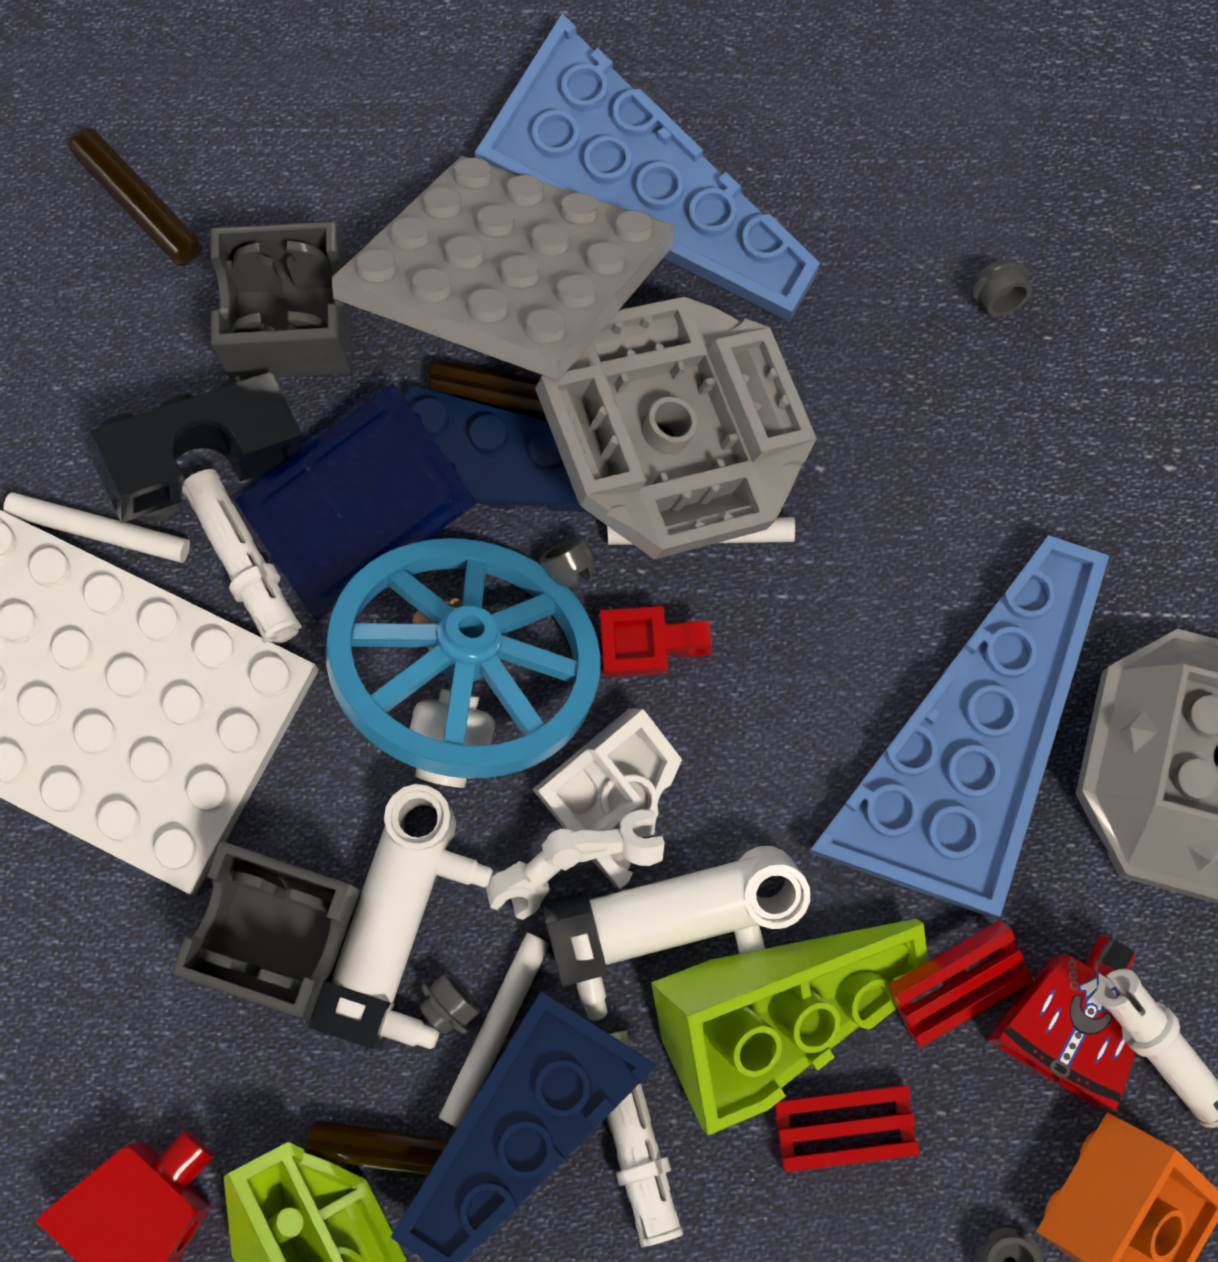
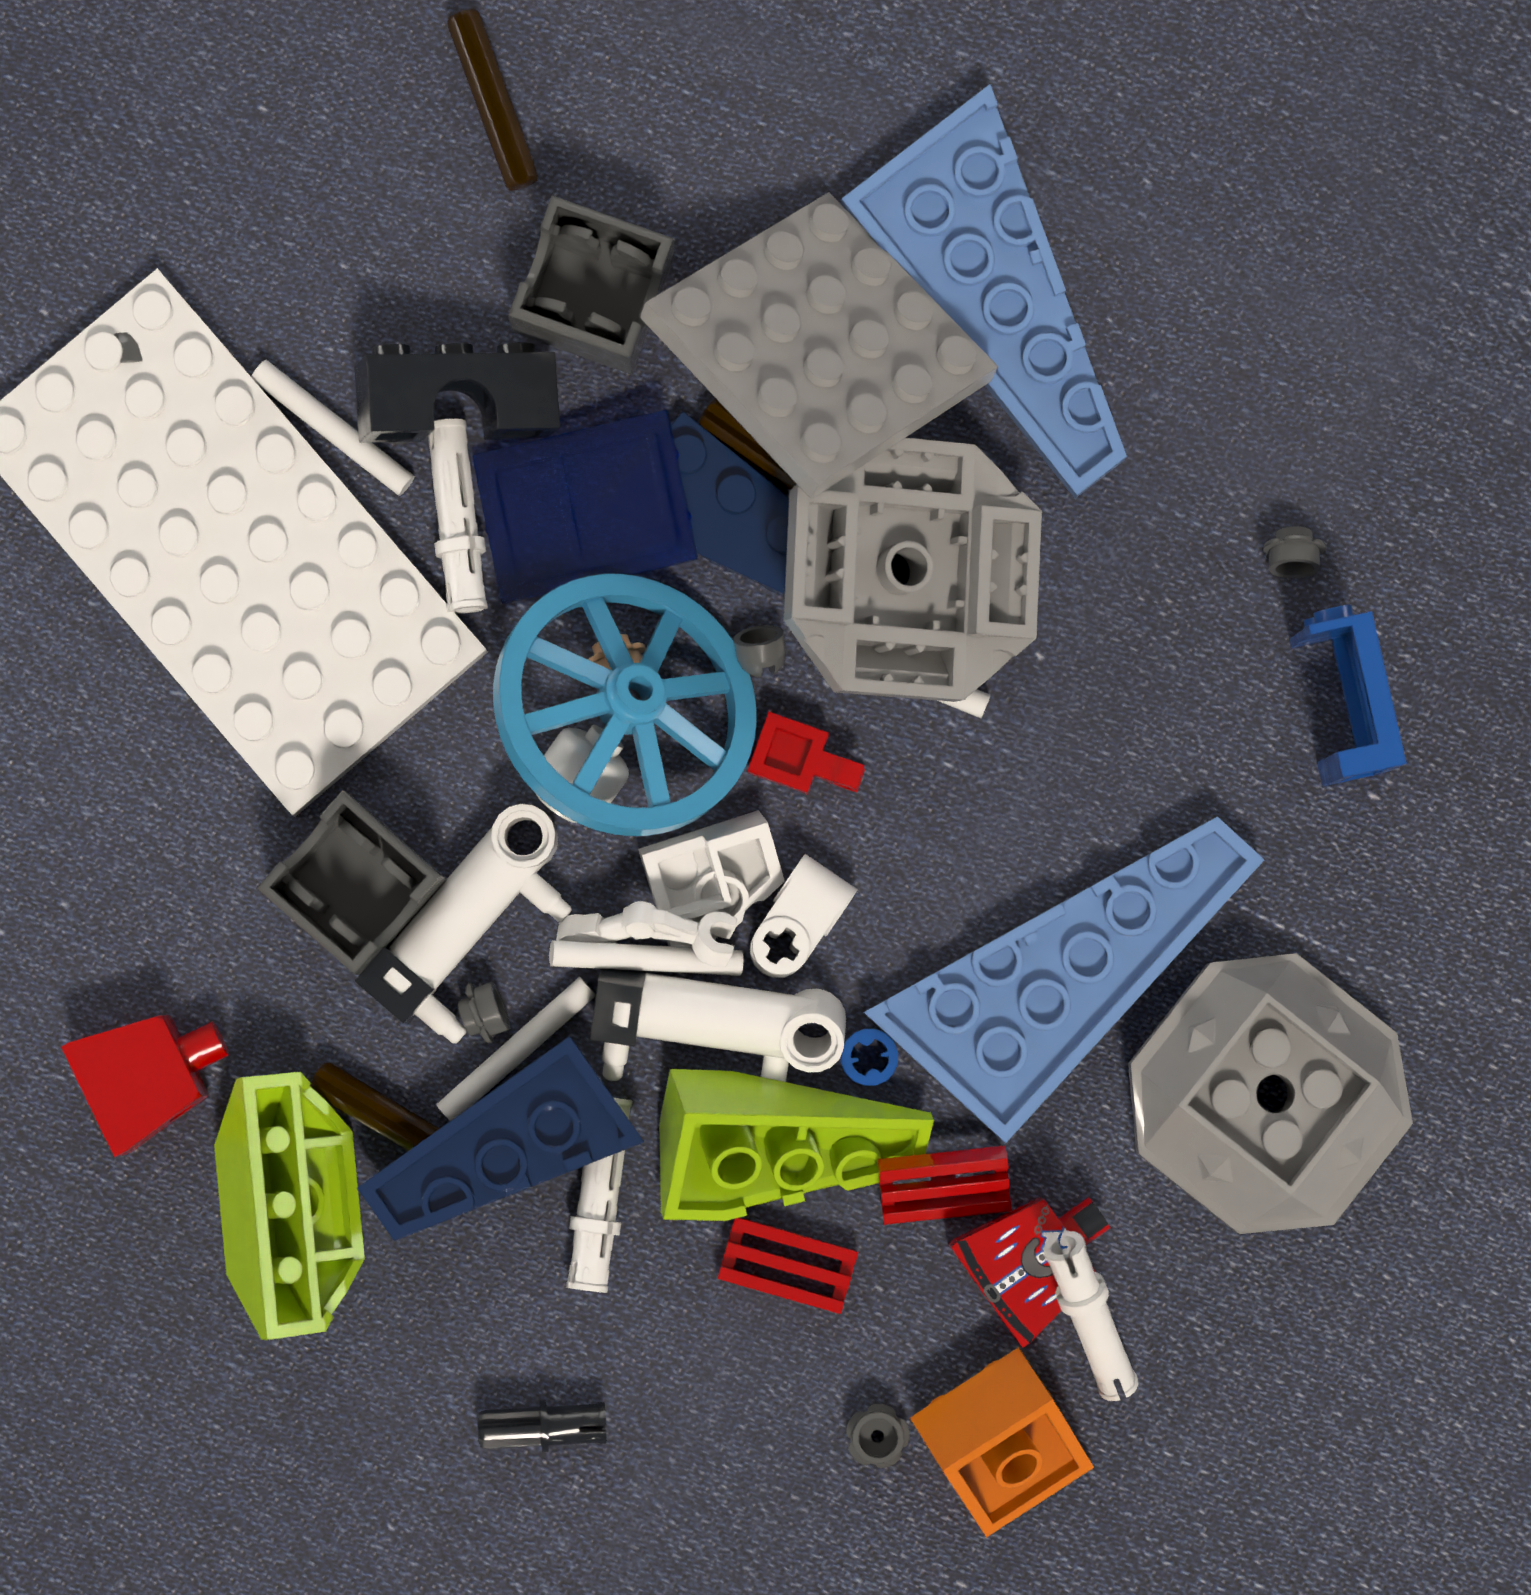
camera: 15 degrees right, 10 degrees up
none -> white bar [549,940,743,976]
none -> white piece [750,854,858,978]
none -> blue bush [841,1029,898,1086]
none -> blue panel [1289,604,1407,787]

